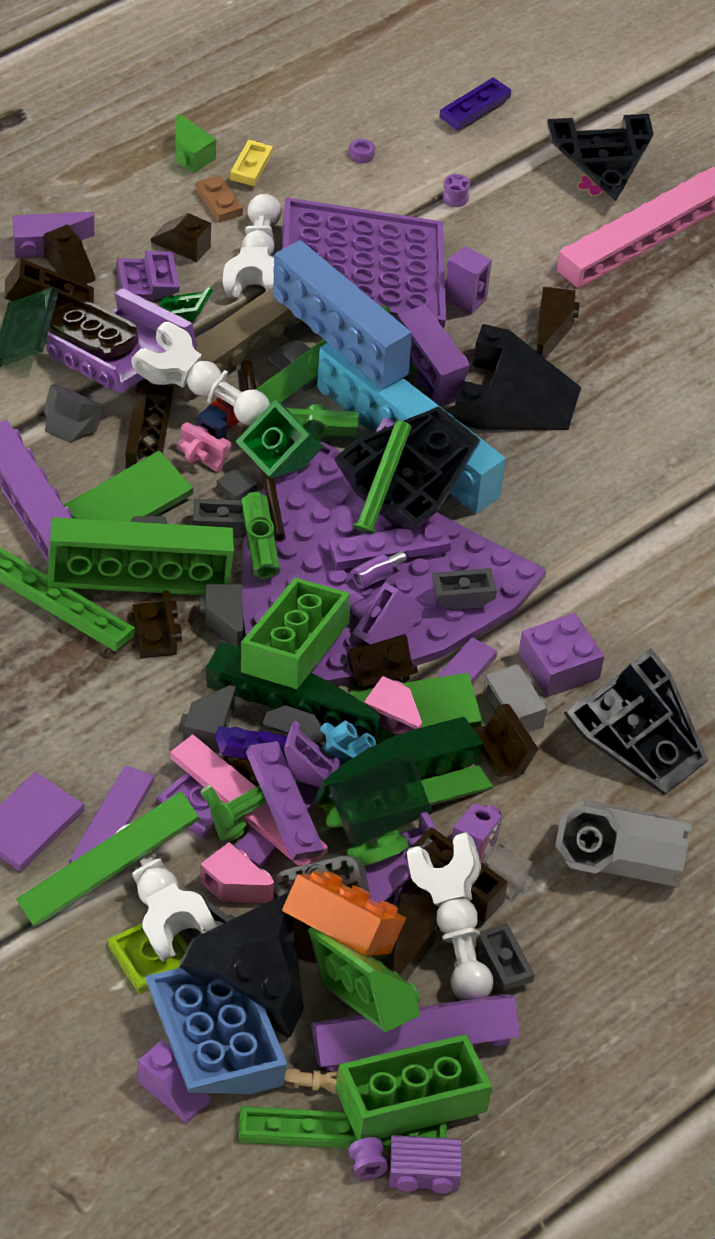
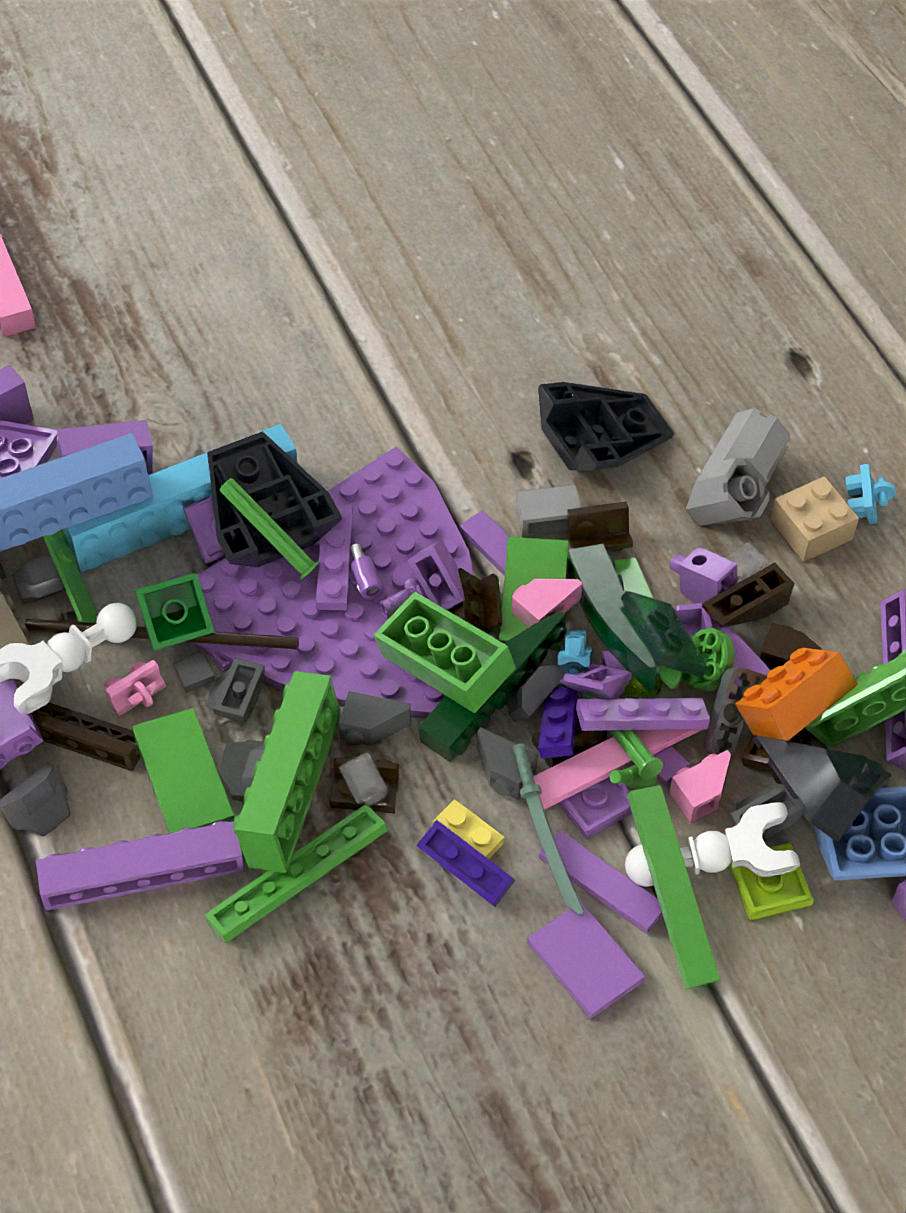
camera: 70 degrees left, 5 degrees up
dark blue leg [197,397,240,440] -> none
bright green piece [241,492,280,580] -> none
bright green piece [286,404,359,441] -> none
white piece [407,832,493,1000] -> none
dark grey slope [432,568,497,610] -> none
black wedge [454,324,581,430] -> none
dark grey slope [475,923,535,990] -> none
medium lavender brick [518,613,604,697] -> none
dark brown slope [536,287,580,359] -> none
none -> clear brick [339,752,388,806]
none -> dark purple plate [416,819,516,907]
none -> light yellow plate [433,799,505,859]
none -> sand green sword [512,743,585,915]
none -> tan brick [770,476,859,562]
none -> medium azure hips [845,464,896,525]

